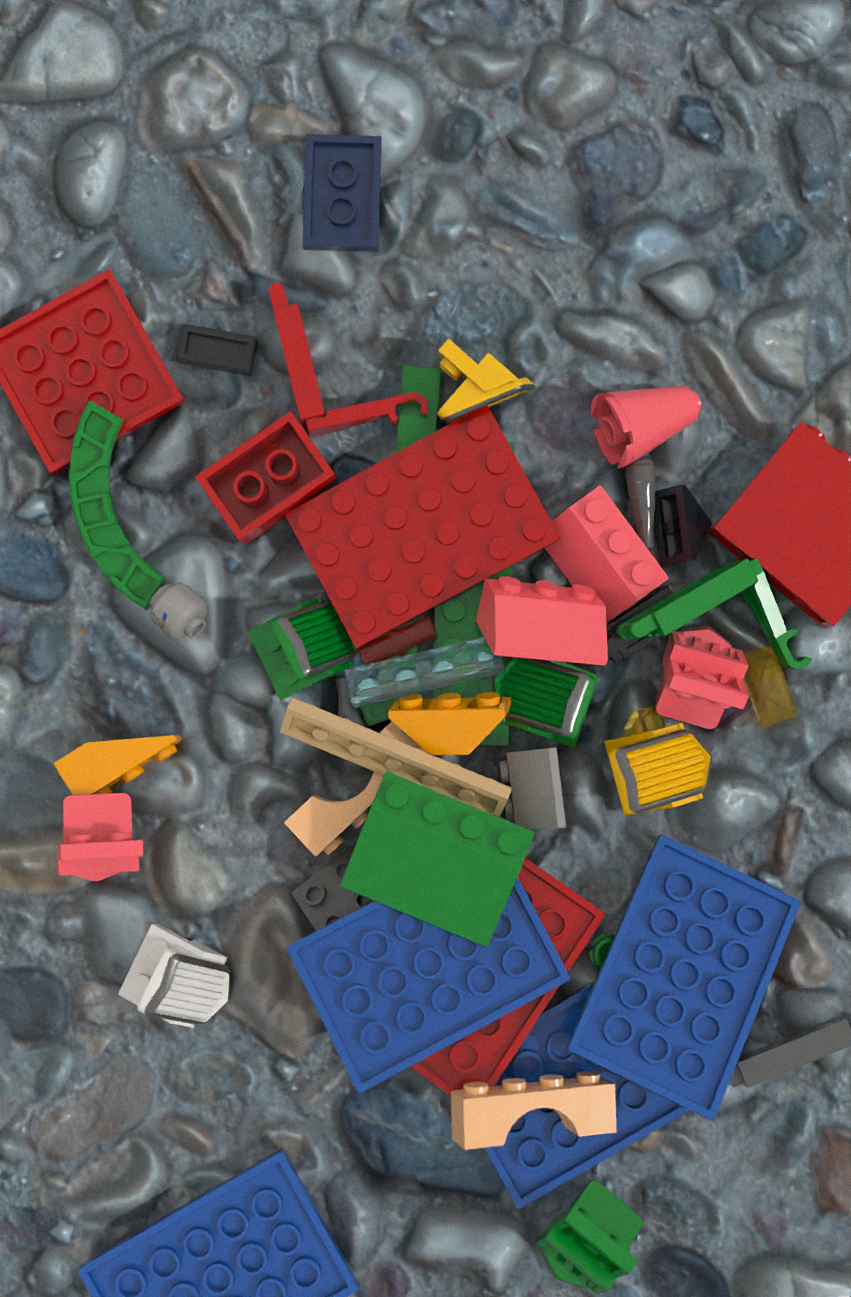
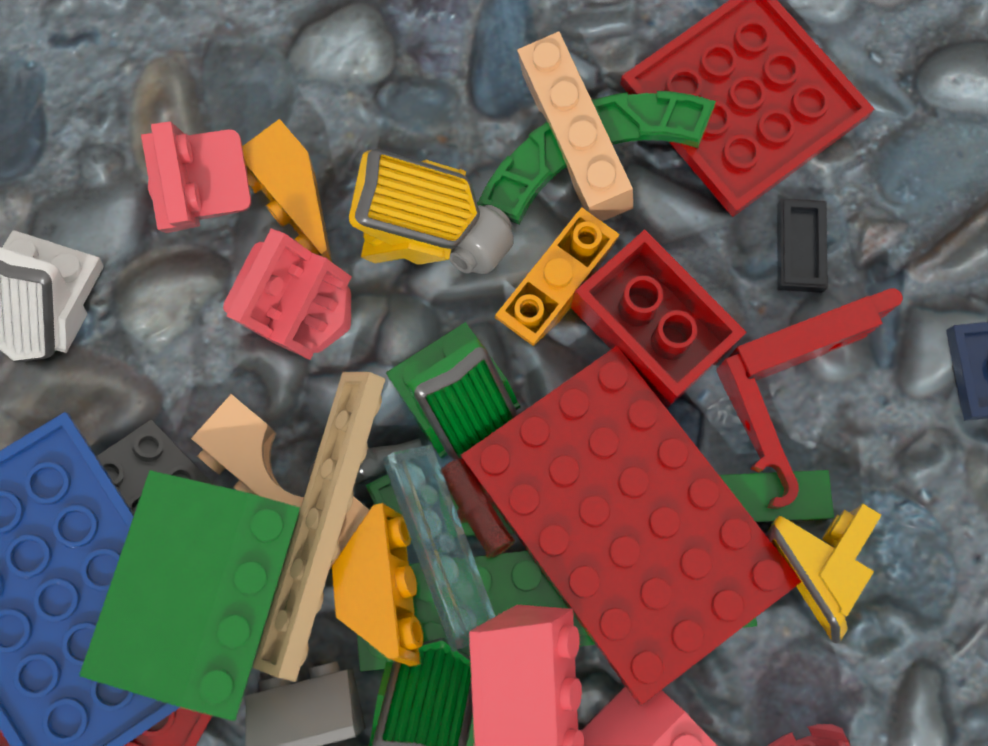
camera: 80 degrees right, 10 degrees down
none -> coral piece [223,228,352,360]
none -> yellow piece [349,149,480,265]
none -> light orange slope [495,207,620,346]
none -> light nougat arch [517,31,633,222]

